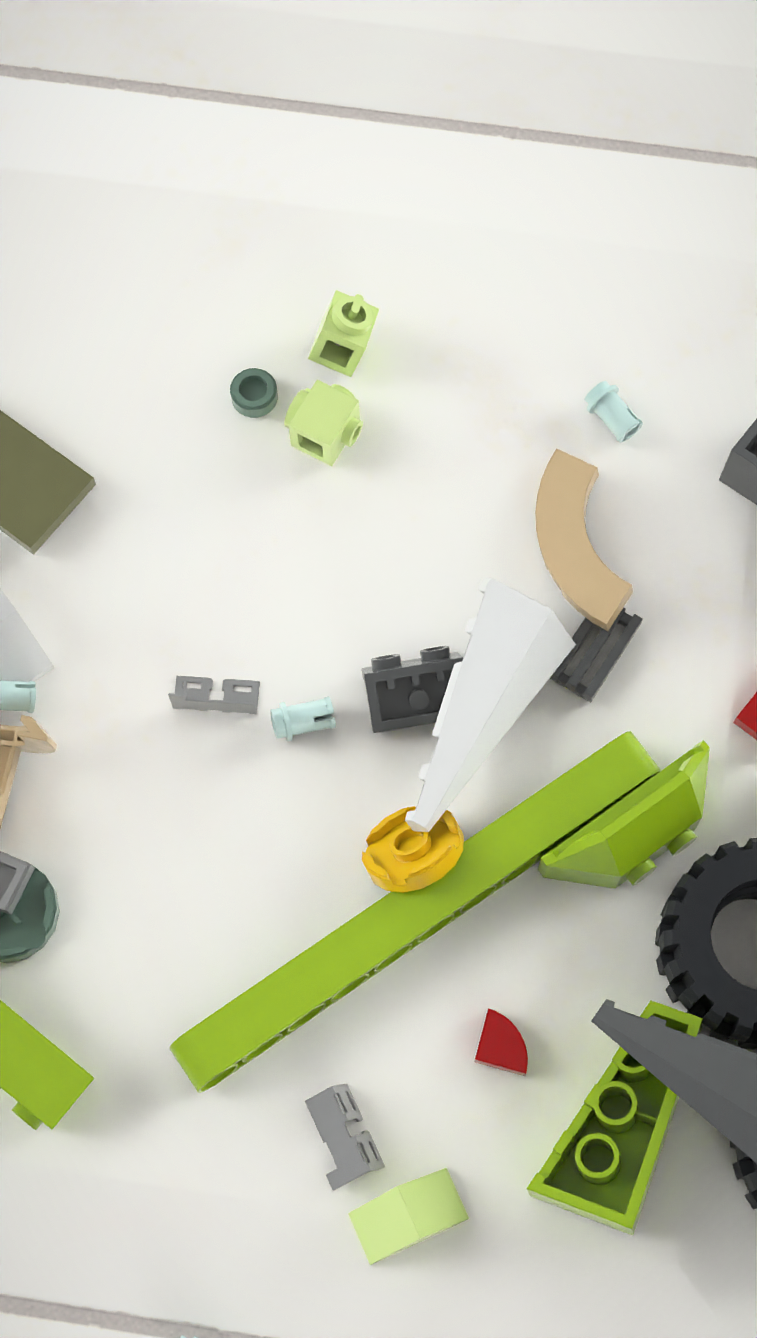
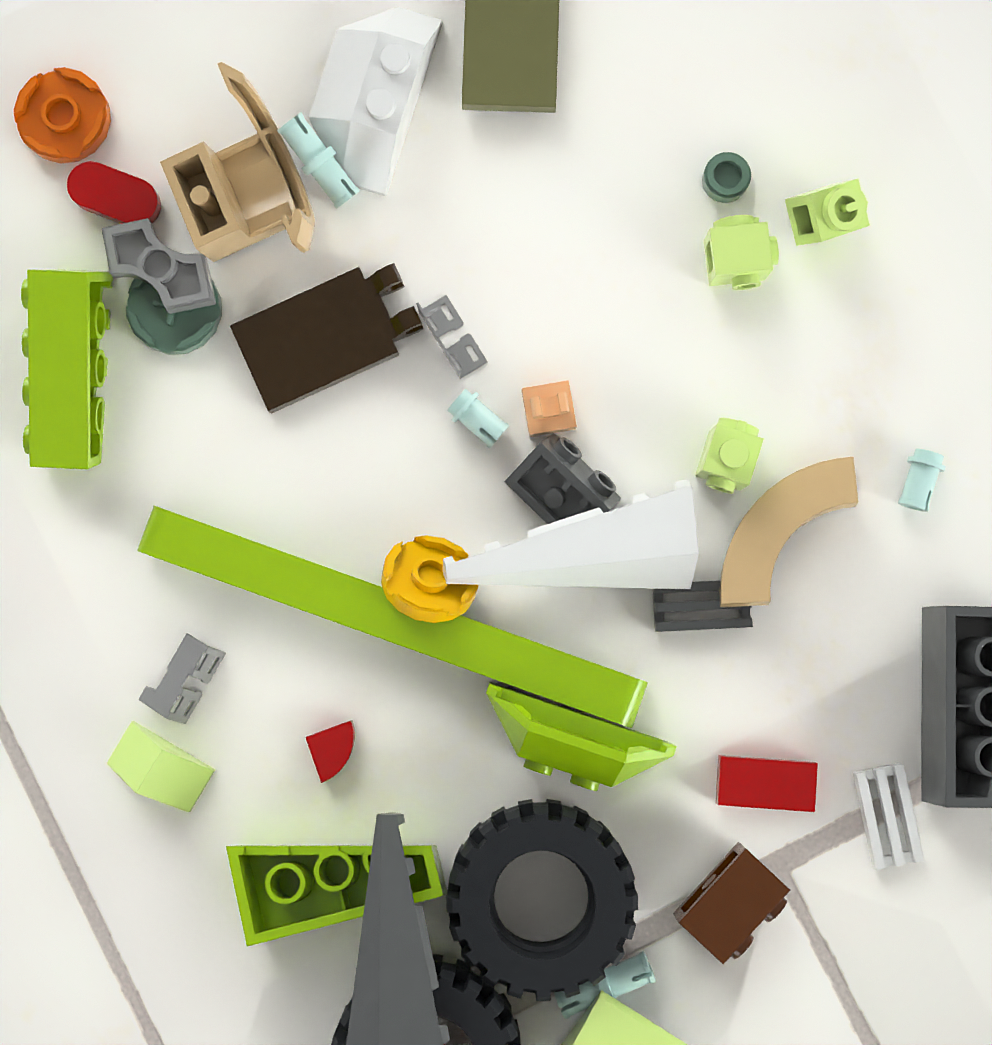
camera: 55 degrees right, 15 degrees up
none -> dark brown tile [230,263,424,414]
none -> light nougat tile [521,380,577,437]
none -> yellowish green brick [695,418,764,494]

